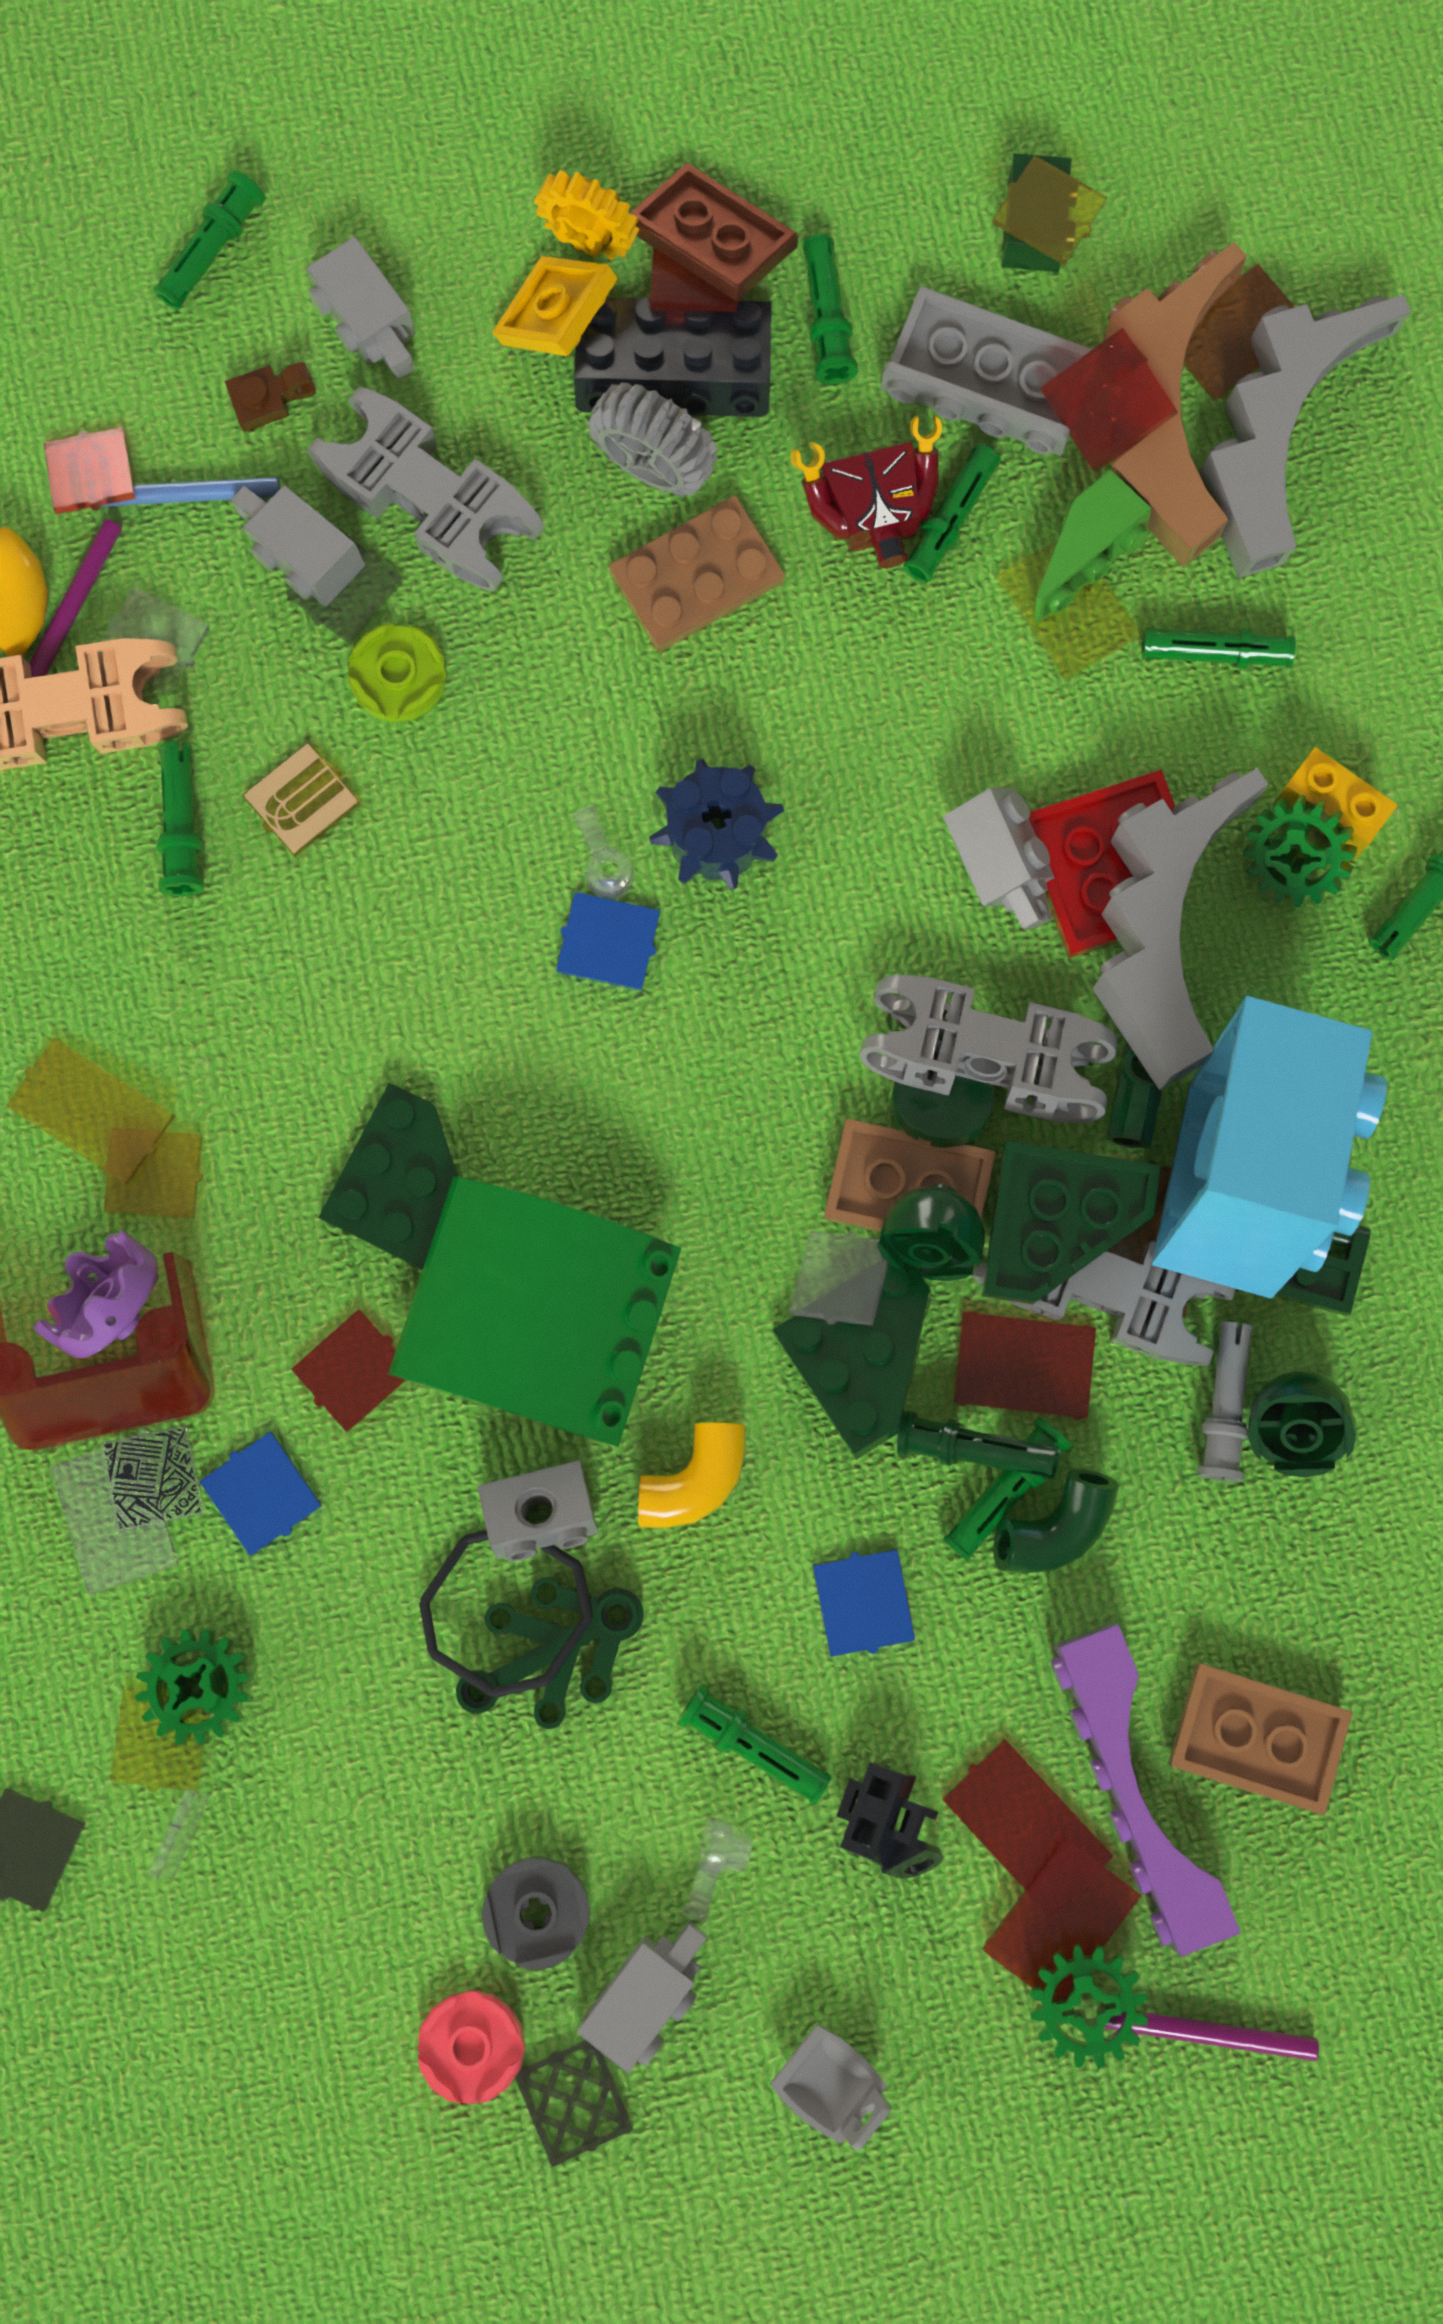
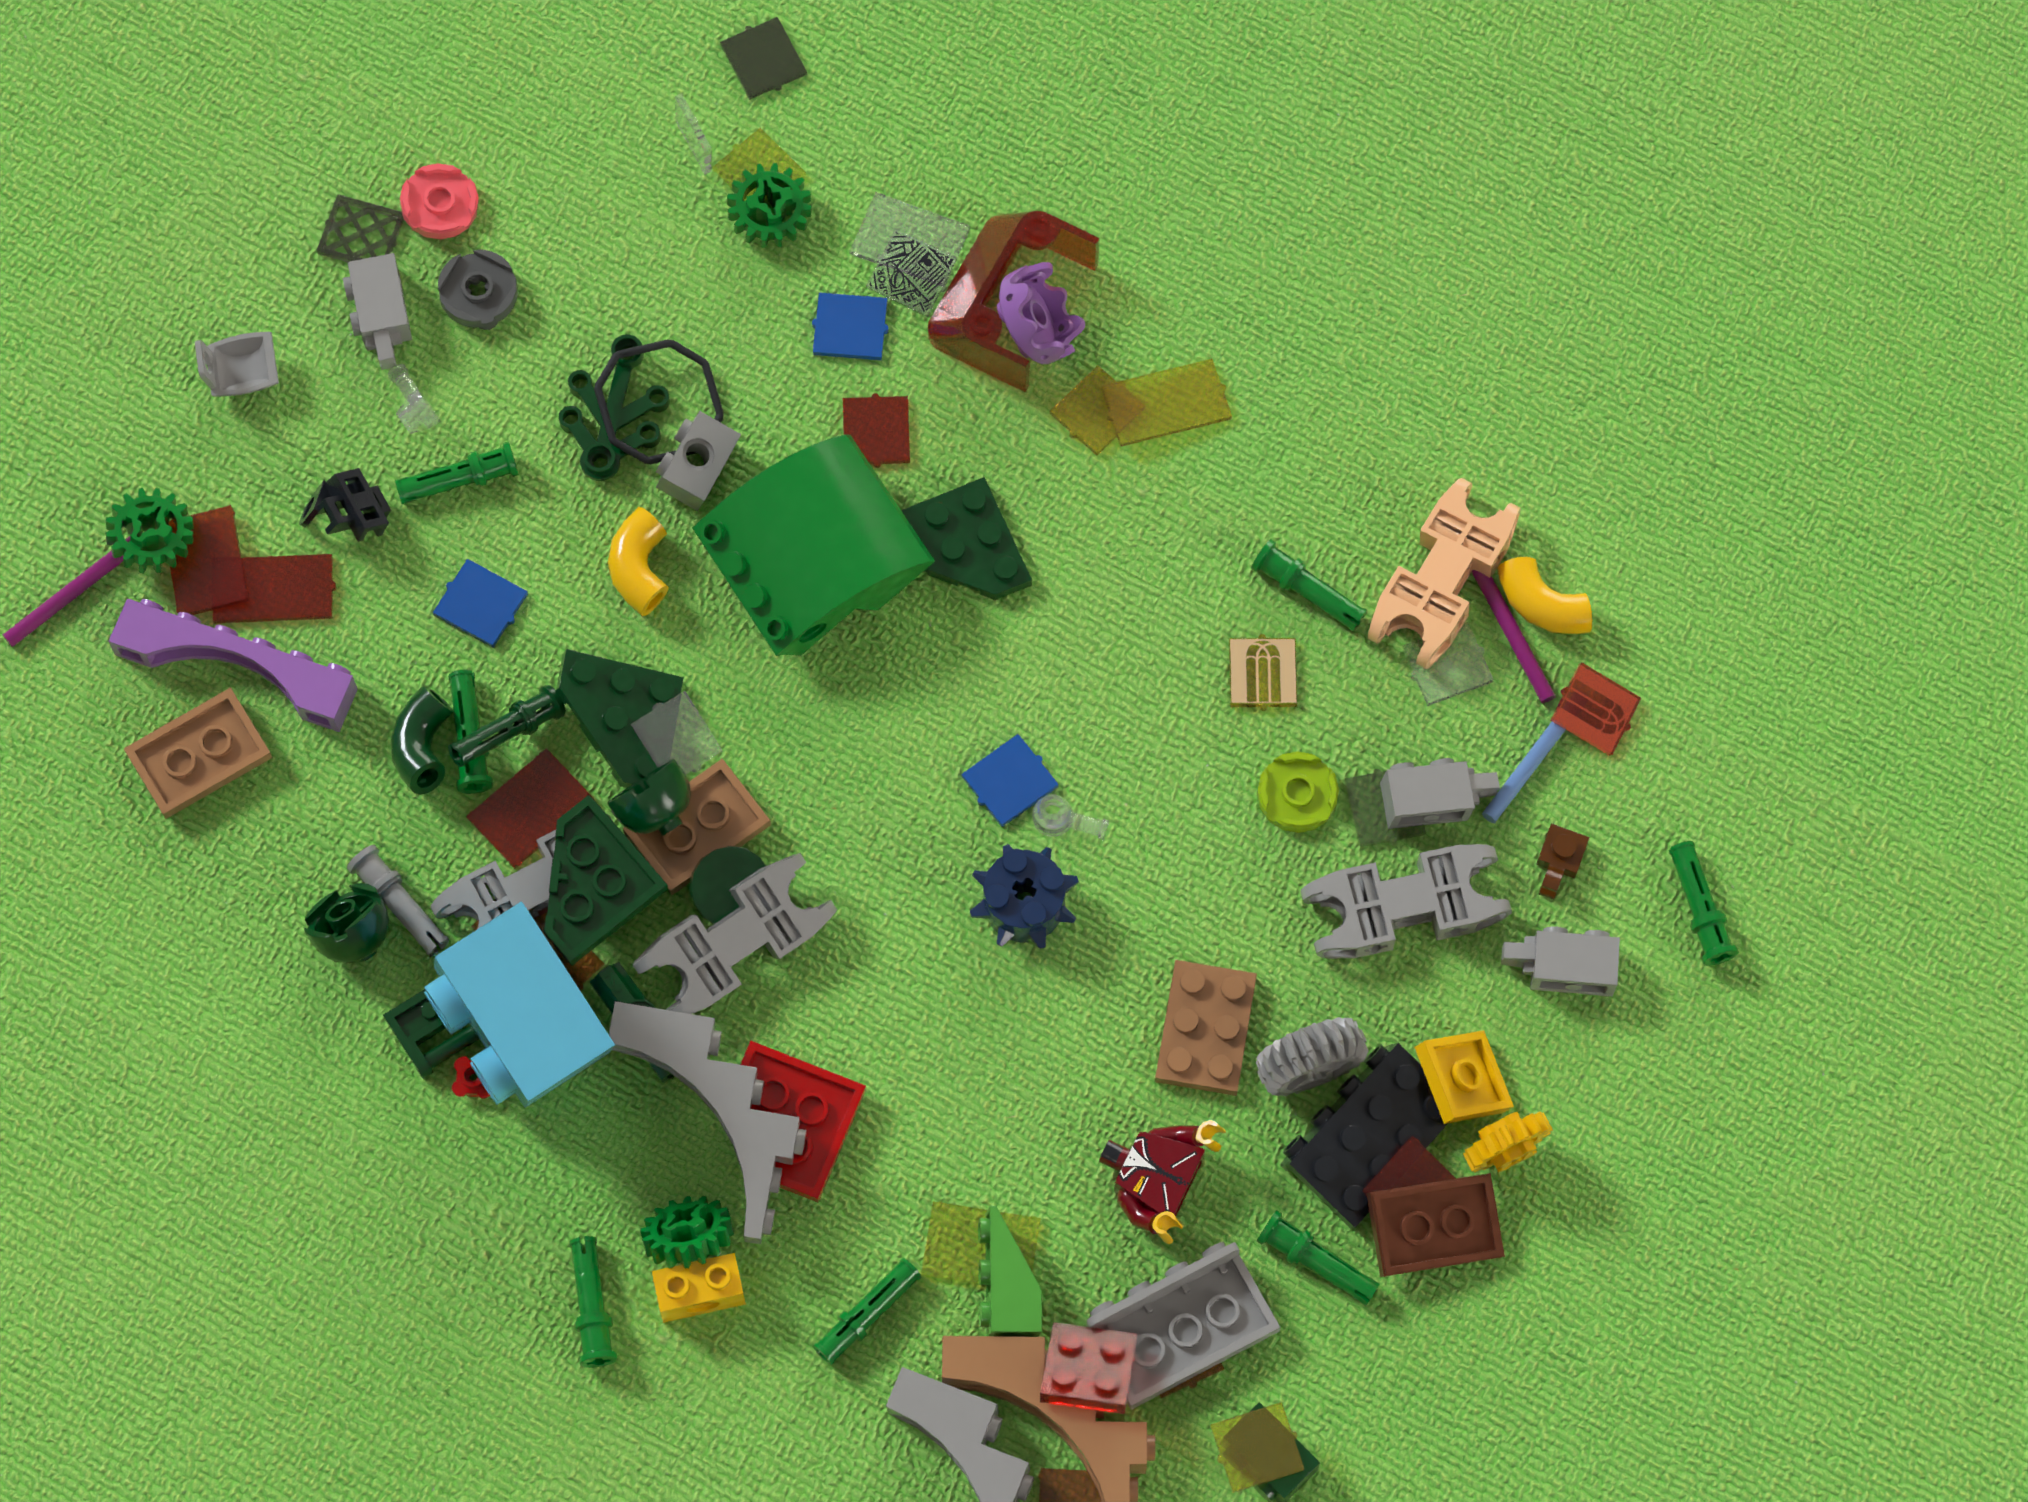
camera: 130 degrees right, 10 degrees down
green pin [903,444,1001,583] -> none
light grey hinge [943,788,1055,929] -> none

